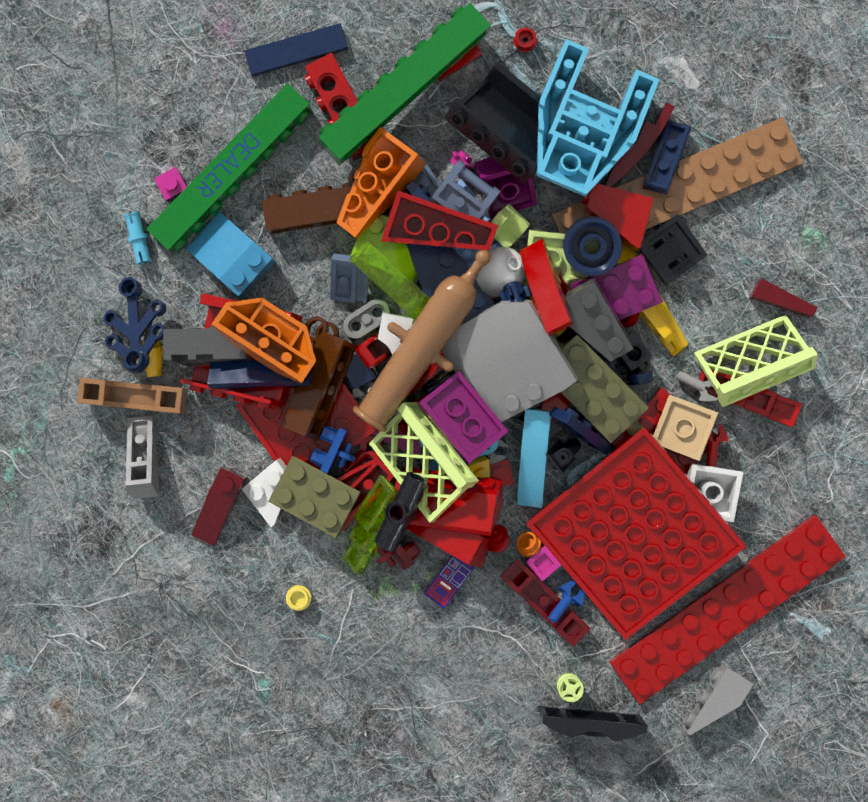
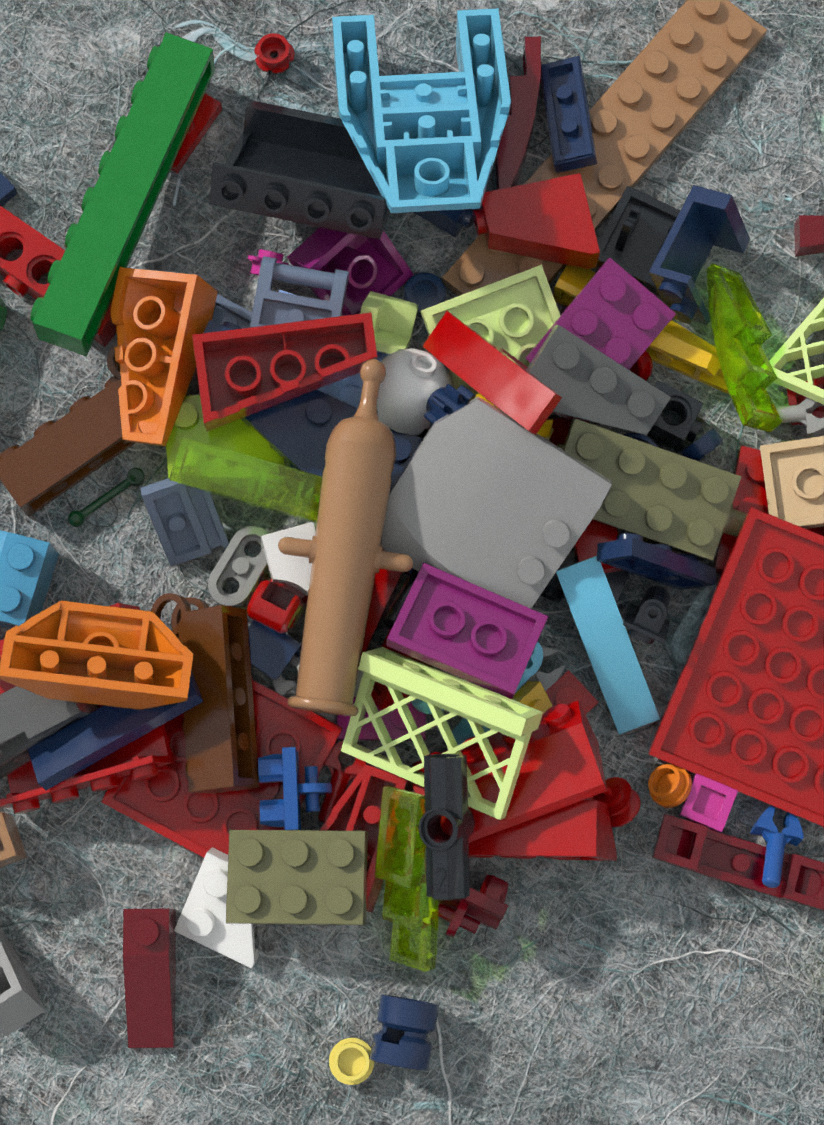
camera: 30 degrees left, 10 degrees down
dark purple tile [424,556,474,609] -> none
dark blue wheel [563,216,622,276] -> none
none -> dark green hinge [68,468,145,527]
none -> dark blue wheel [369,994,439,1071]
none -> dark blue tile [404,272,446,317]
none -> dark blue panel [649,185,750,325]
none -> clear neon green slope [706,263,783,432]

